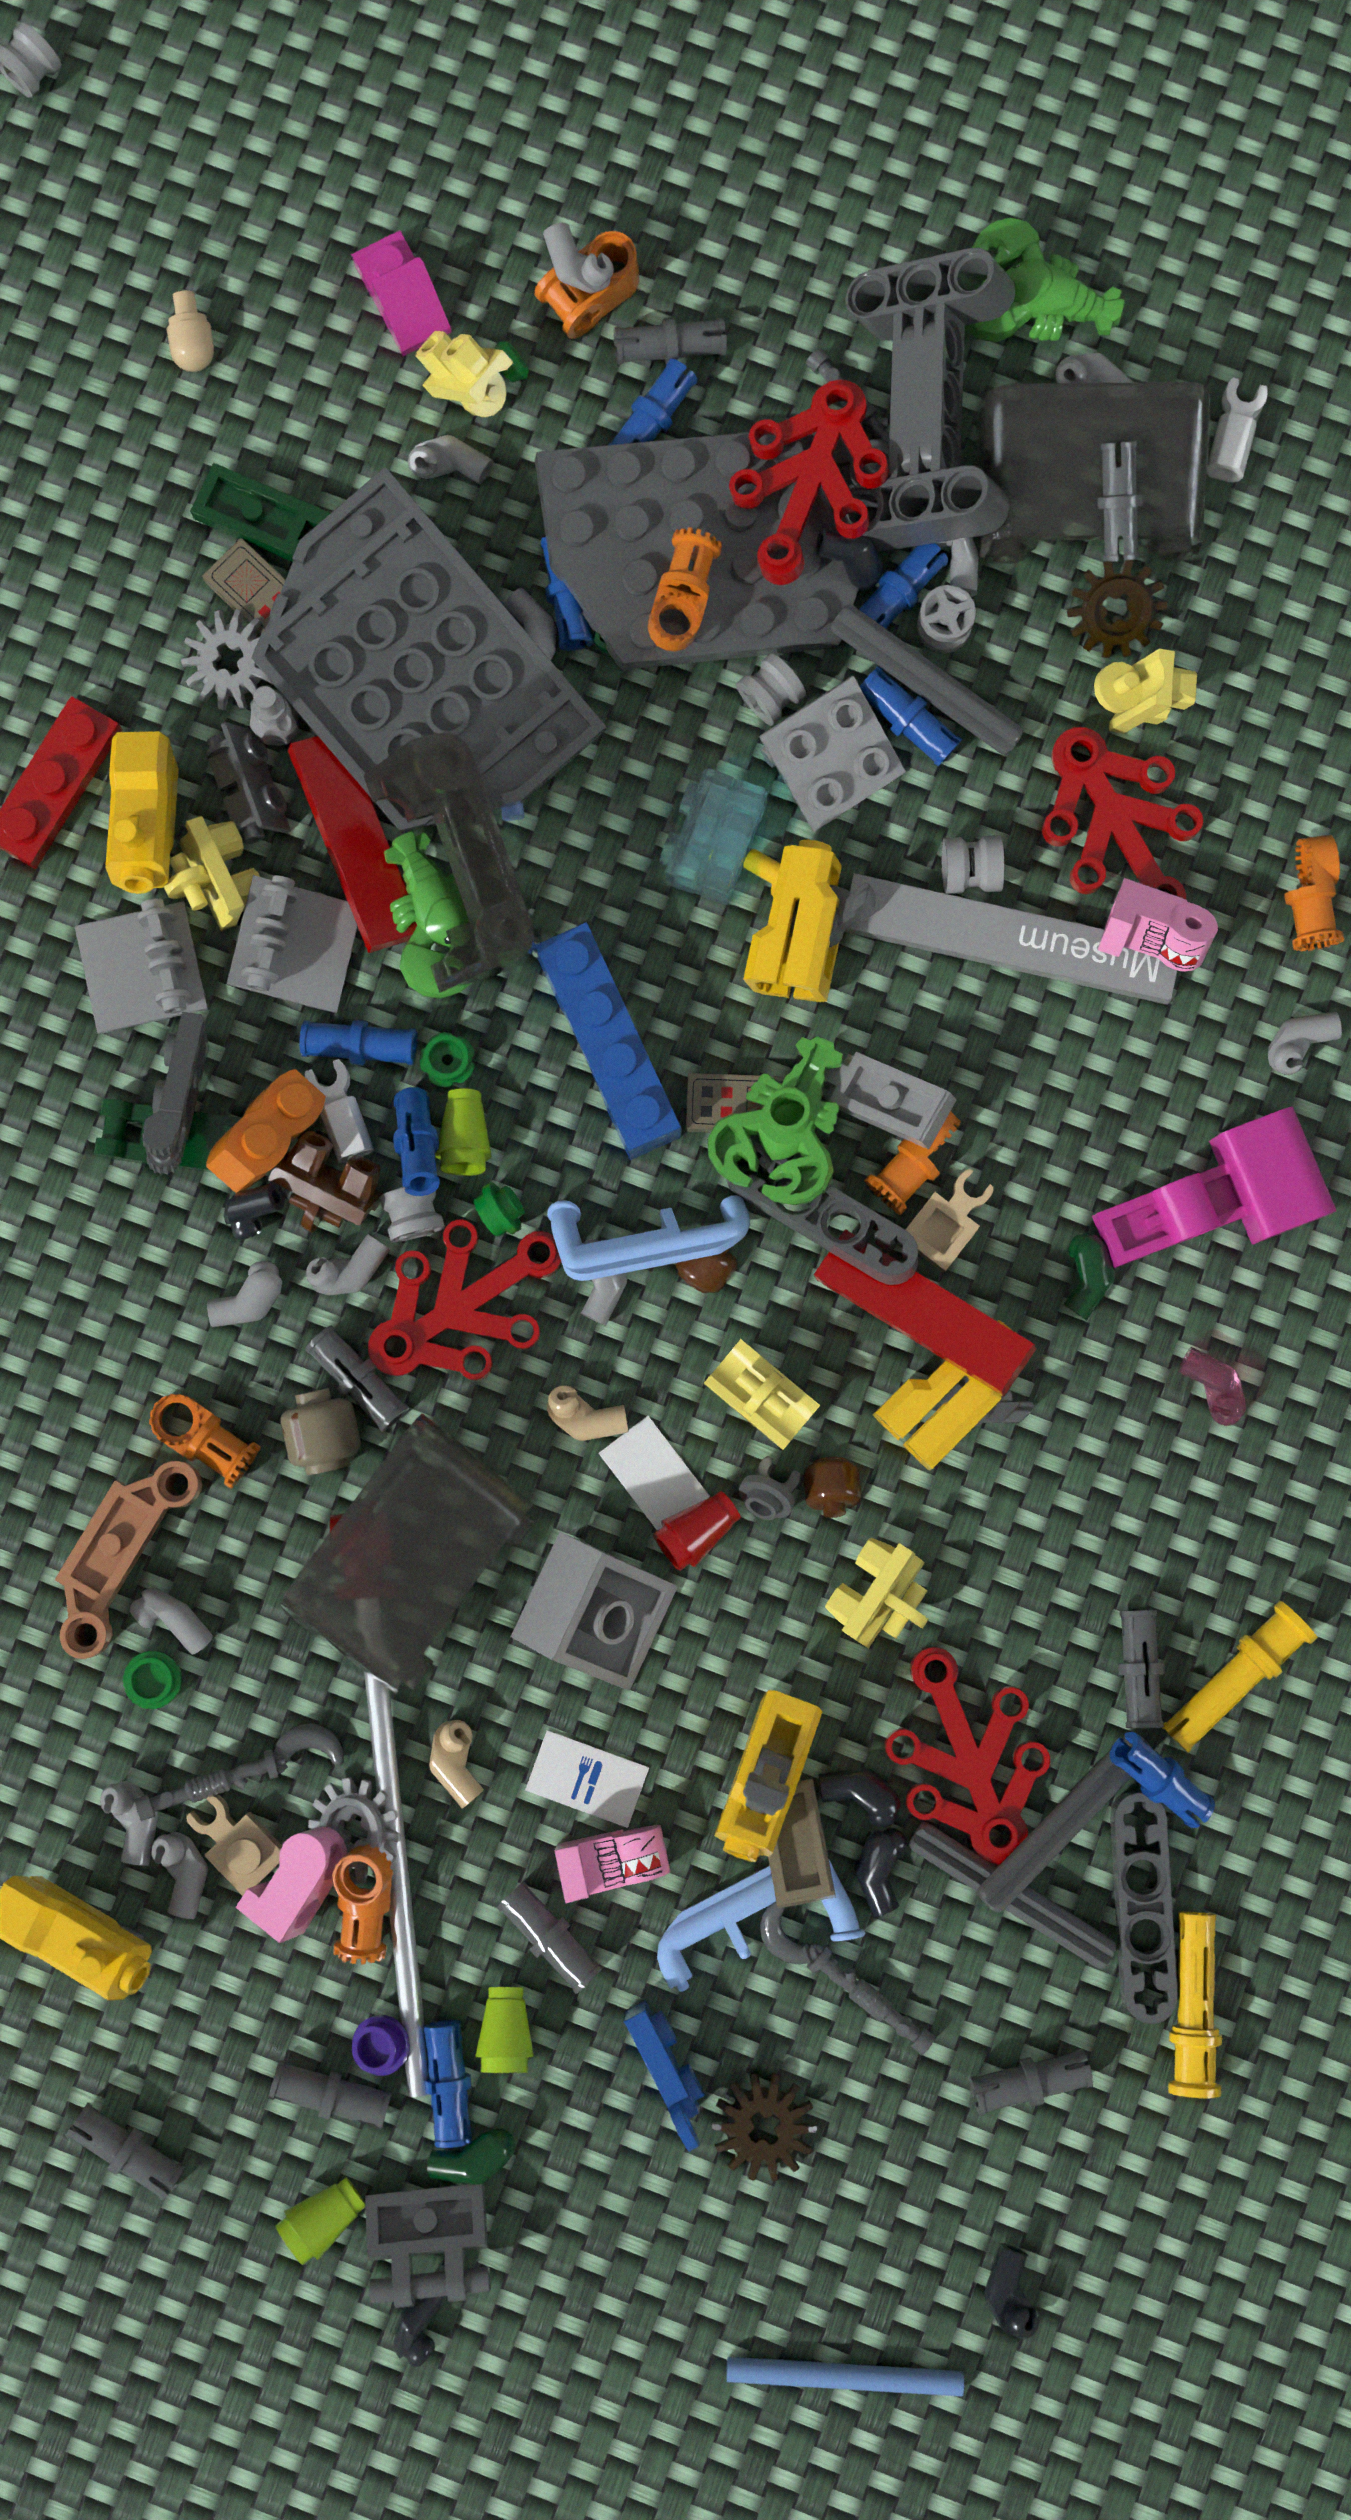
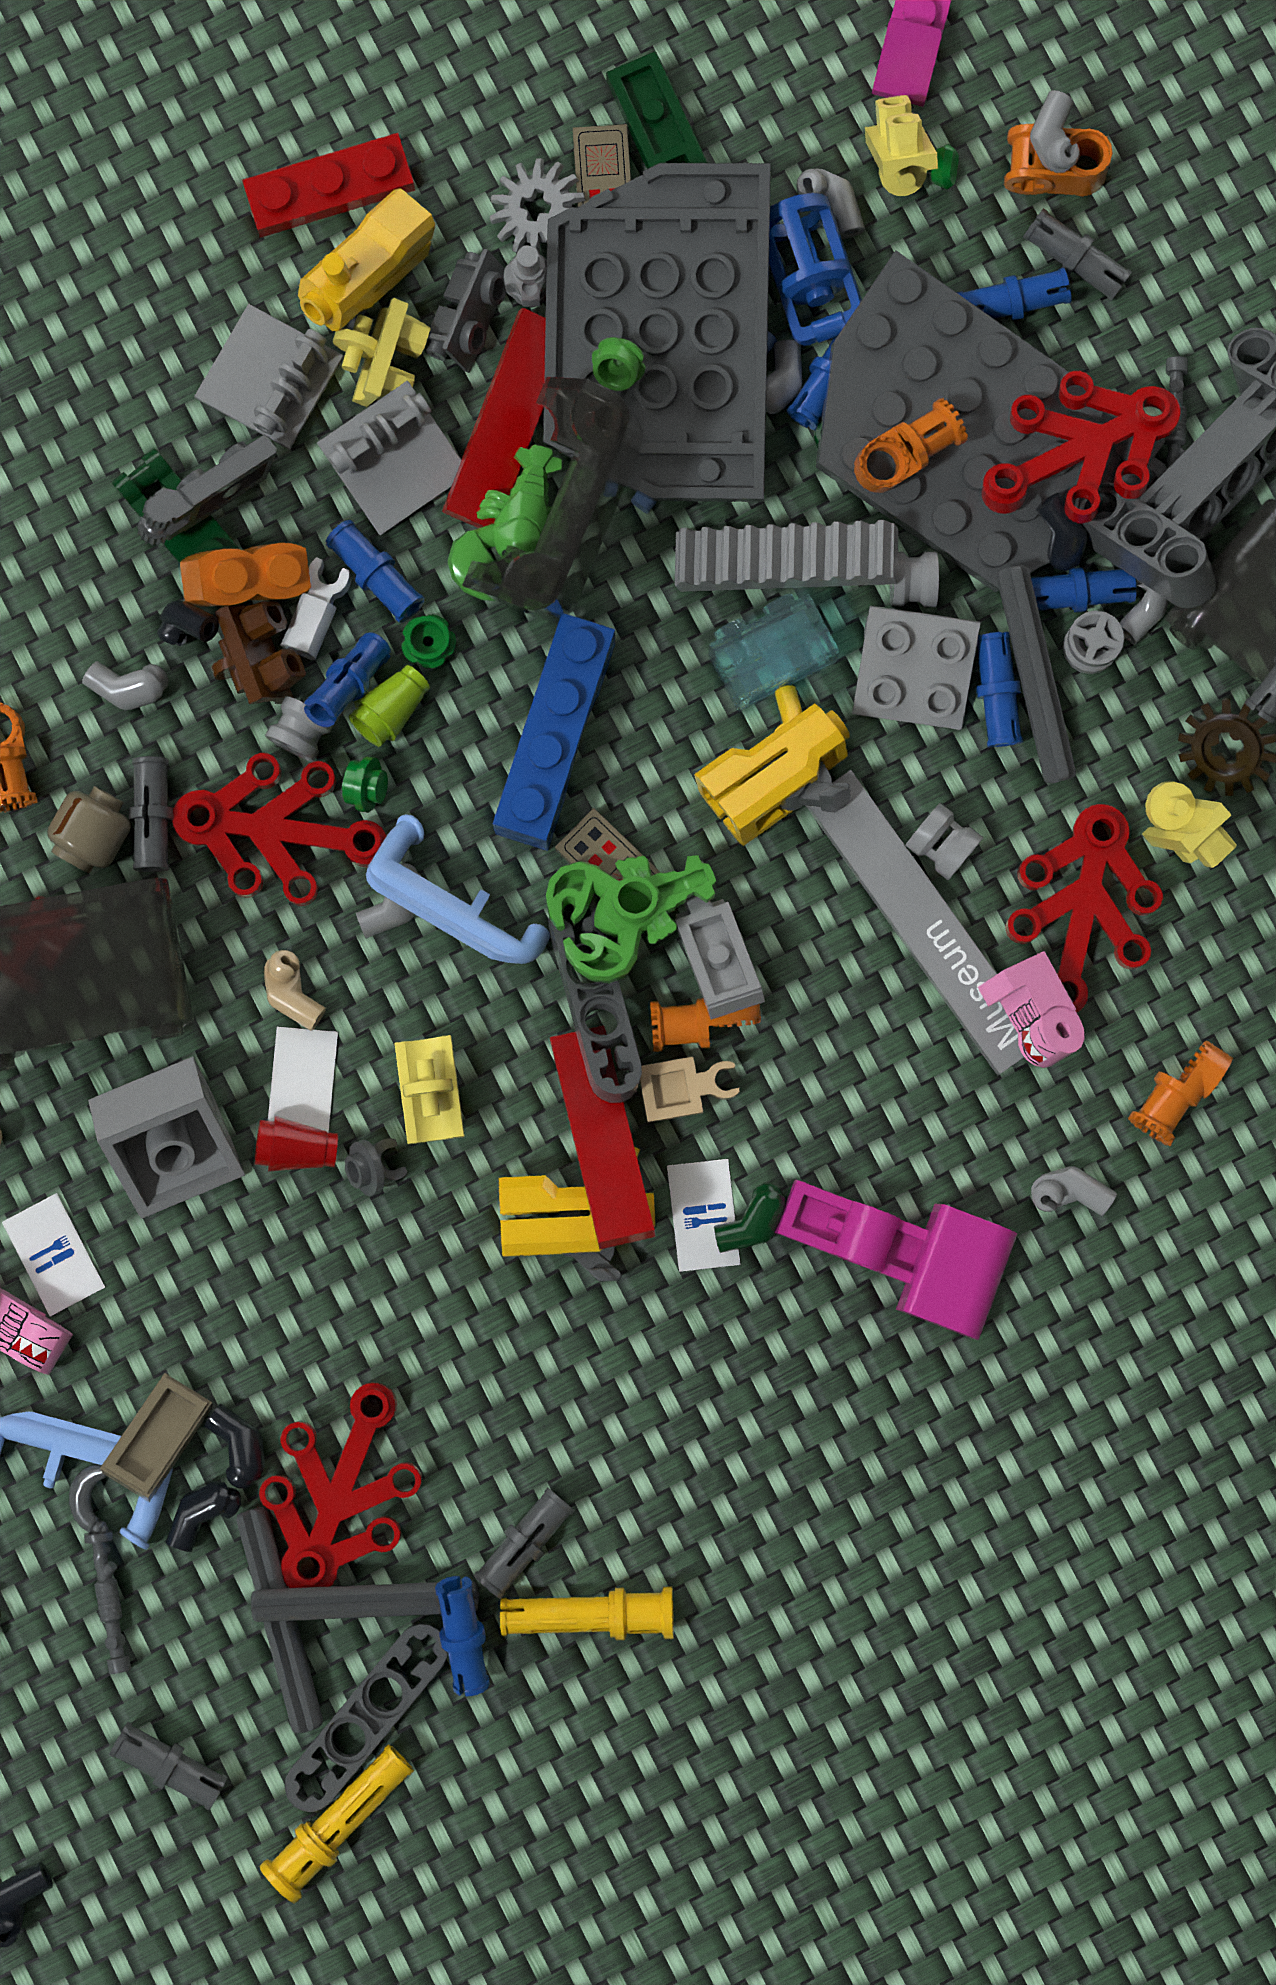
camera: 40 degrees right, 0 degrees up
light grey arm [306,1234,390,1296] -> none
reddish brown piece [675,1246,738,1293] -> none
yellow piece [714,1690,823,1862] -> none
reddish brown piece [804,1457,861,1518] -> none
light yellow hips [825,1538,929,1649] -> none
clear pink arm [1178,1347,1246,1426] -> none
none -> bright green plate [592,337,646,391]
none -> white sticker [667,1159,740,1272]
none -> light grey gear [675,520,898,592]
none -> blue piece [769,193,862,346]

